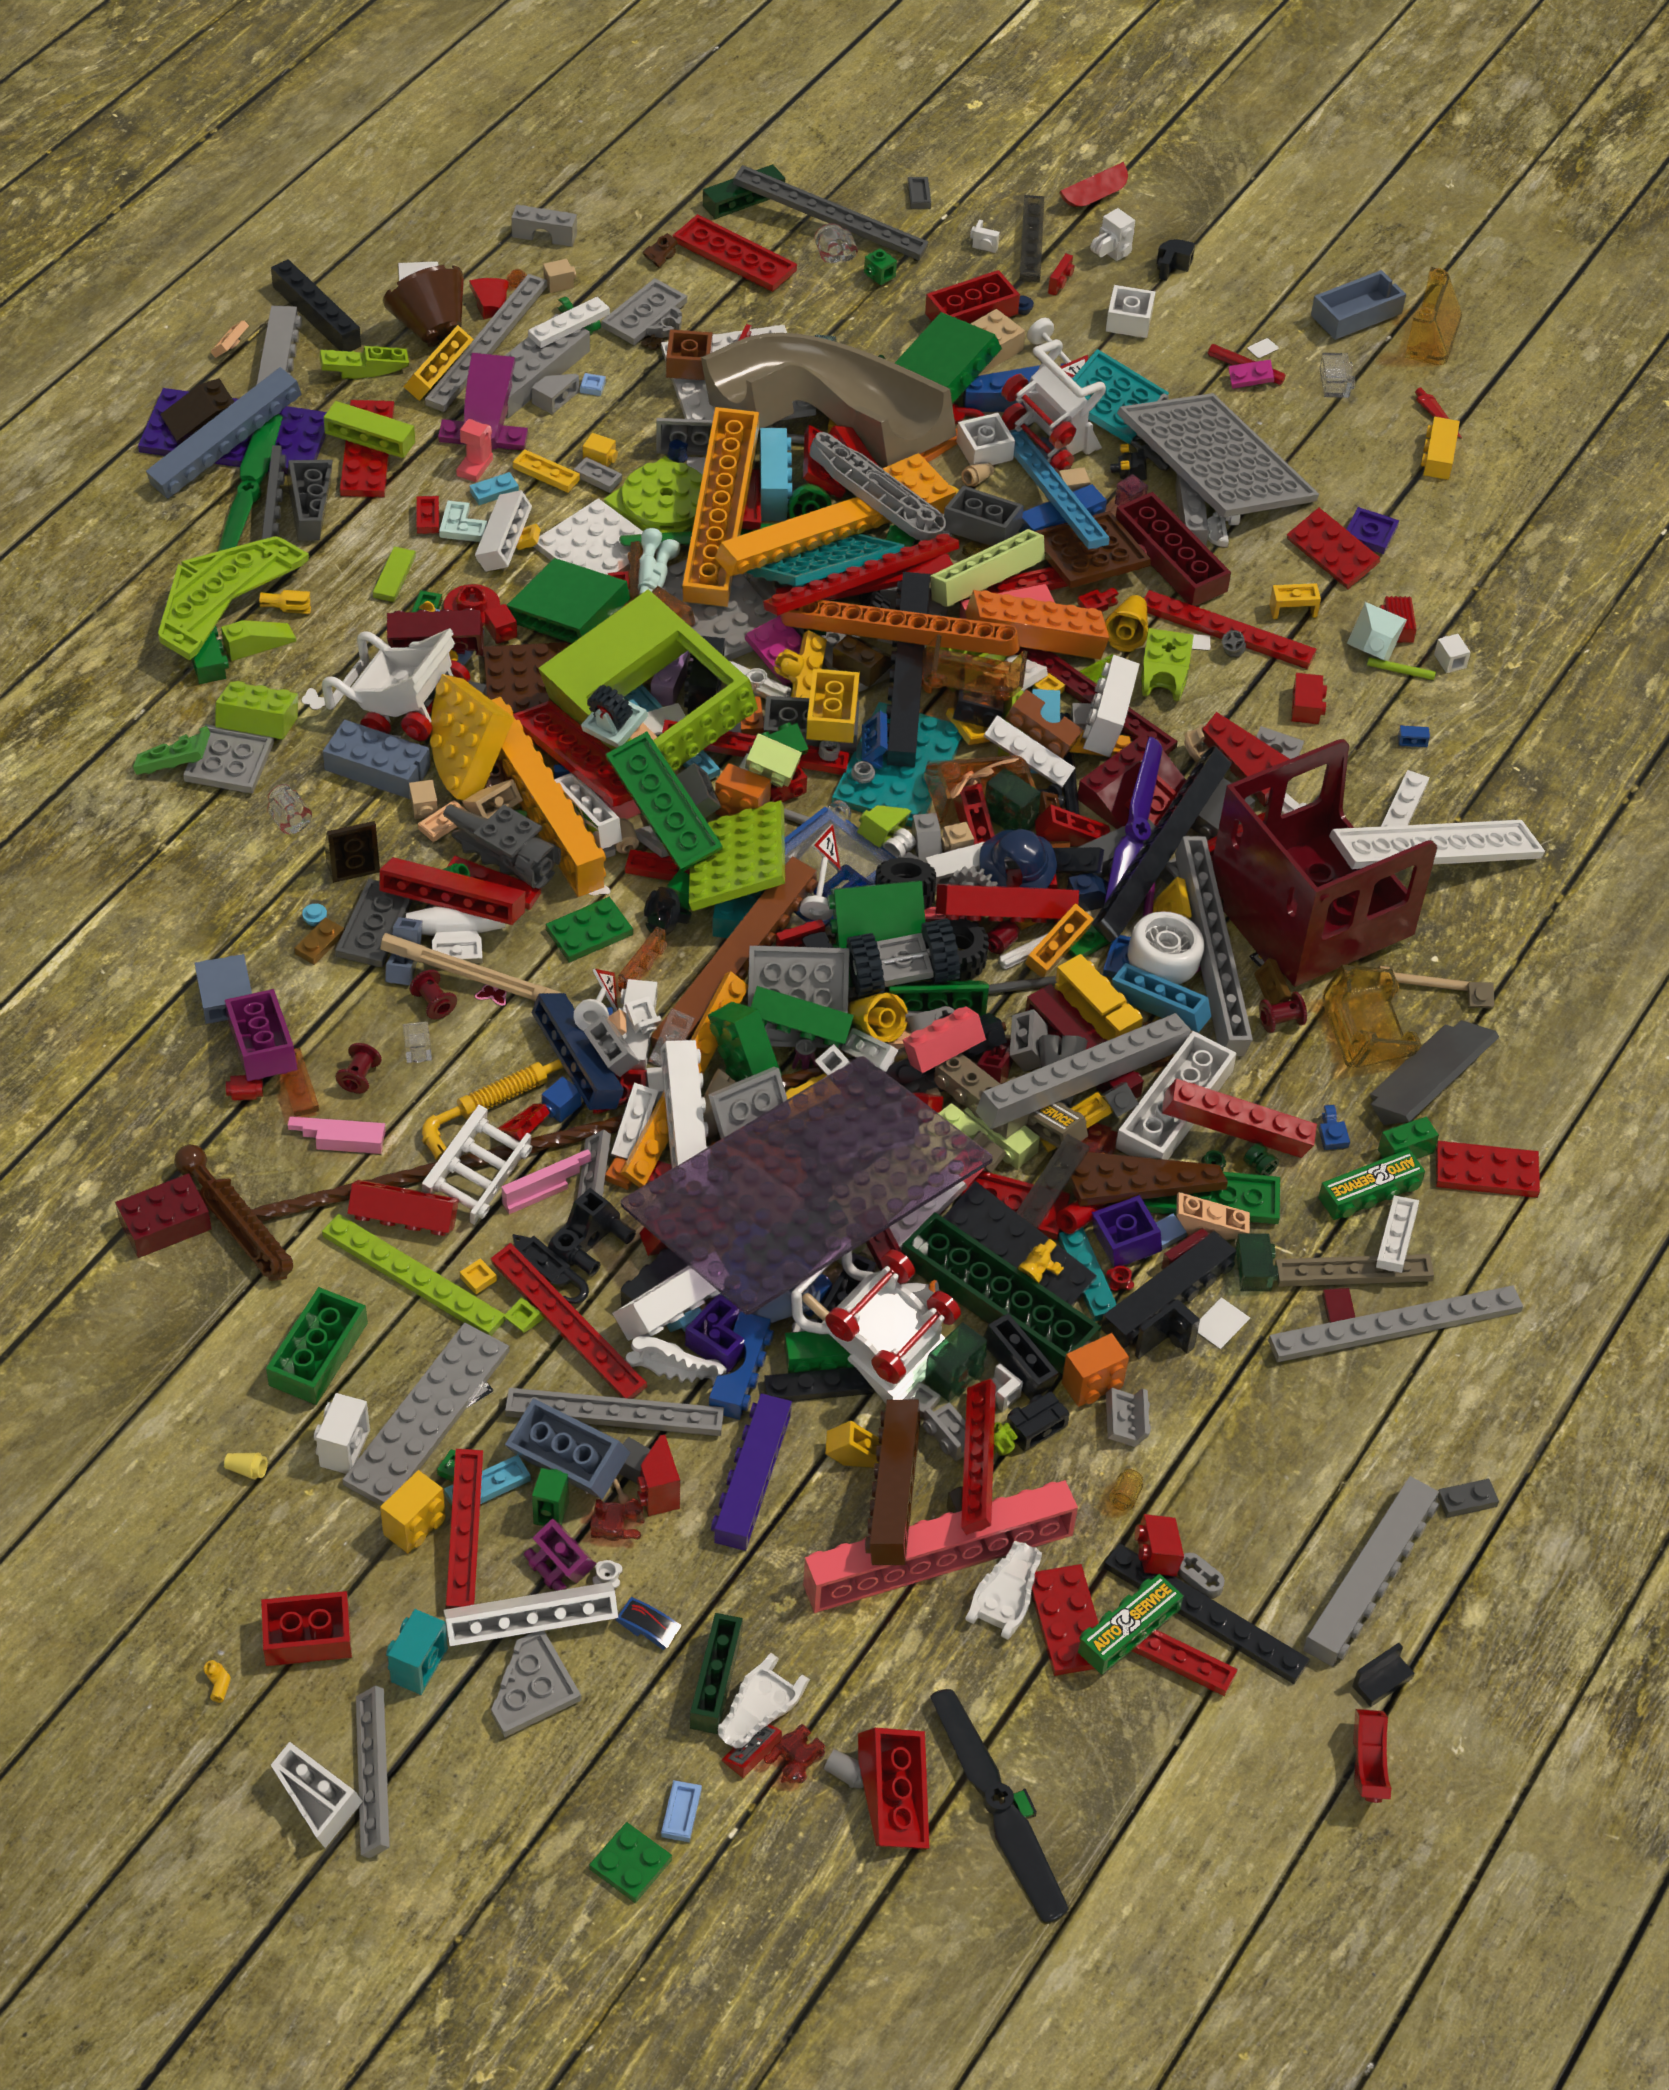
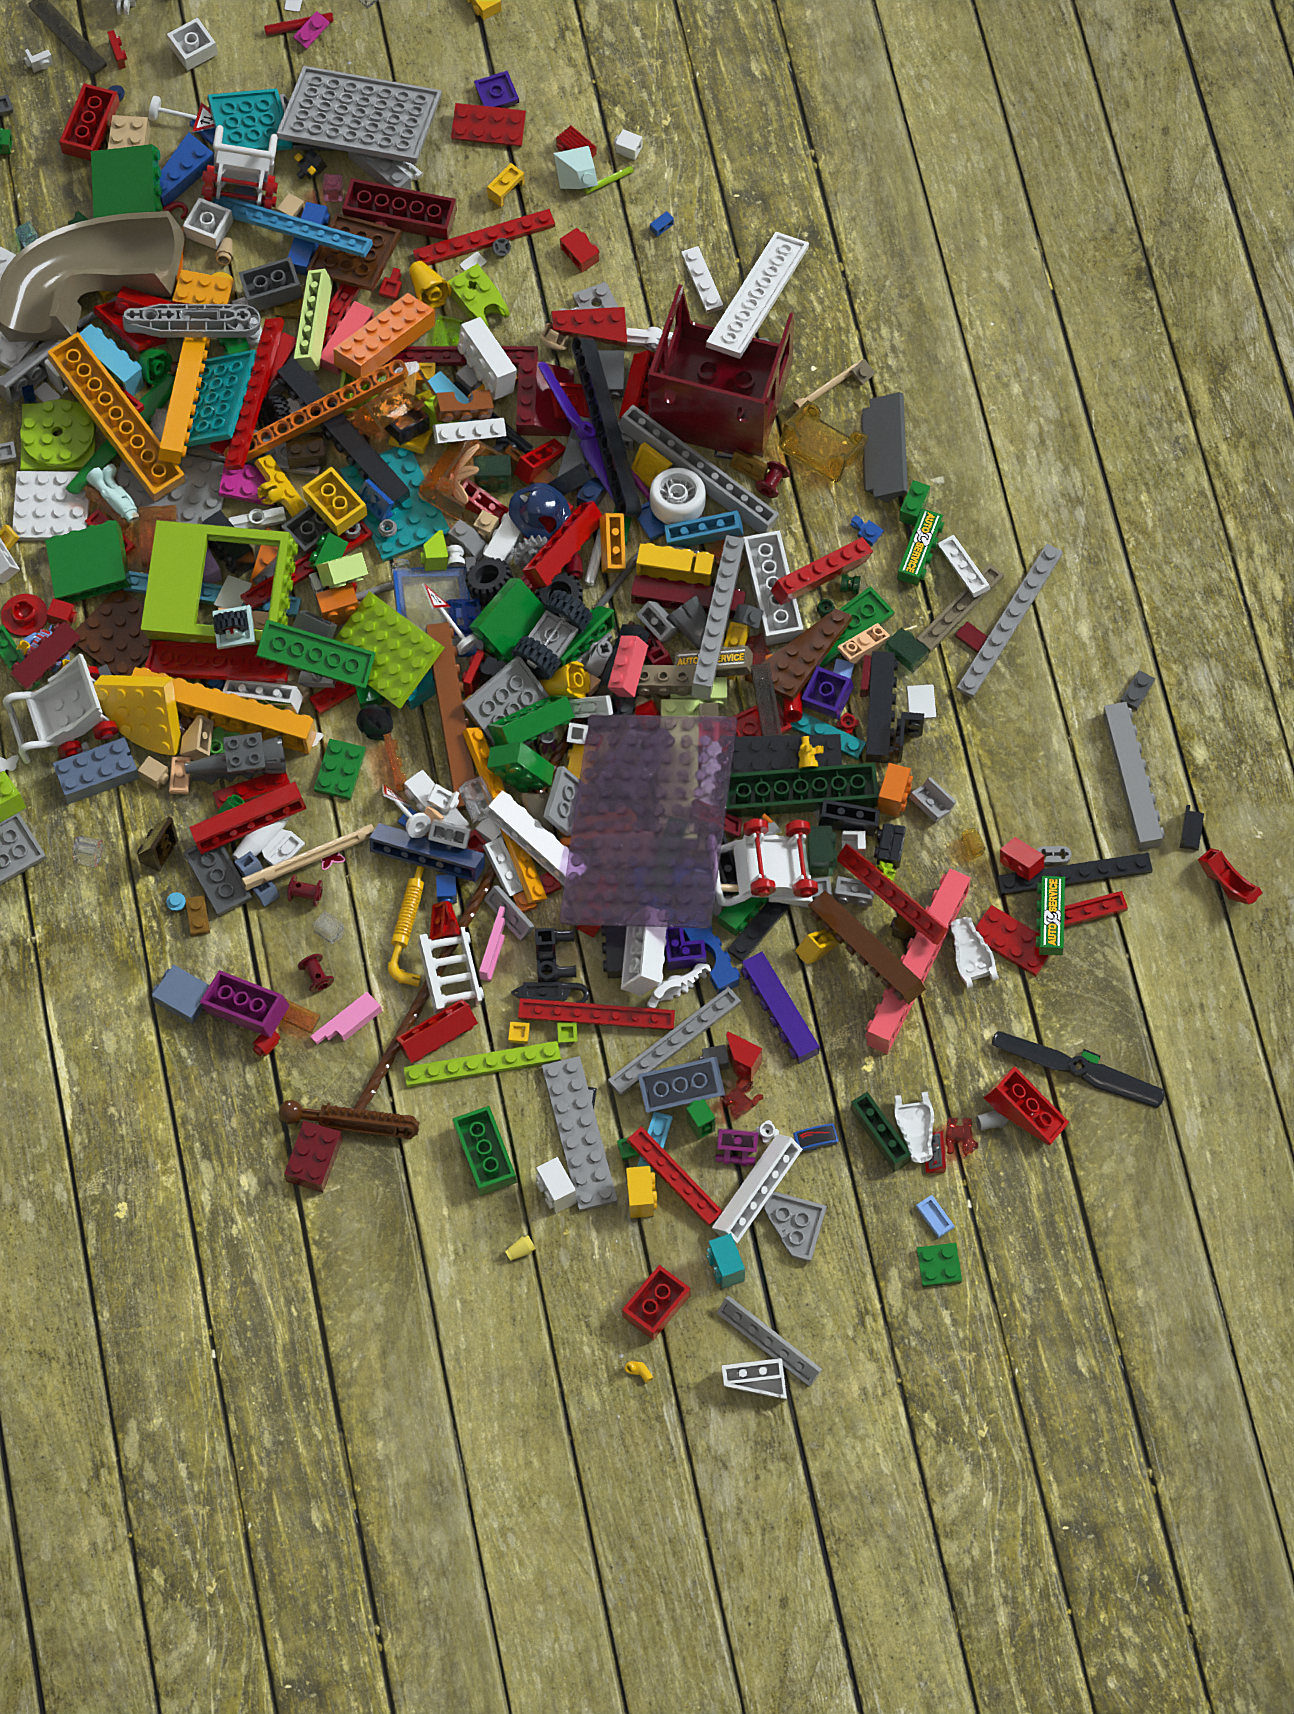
camera: 40 degrees left, 15 degrees up
red plate [1436,1141,1540,1198] -> none

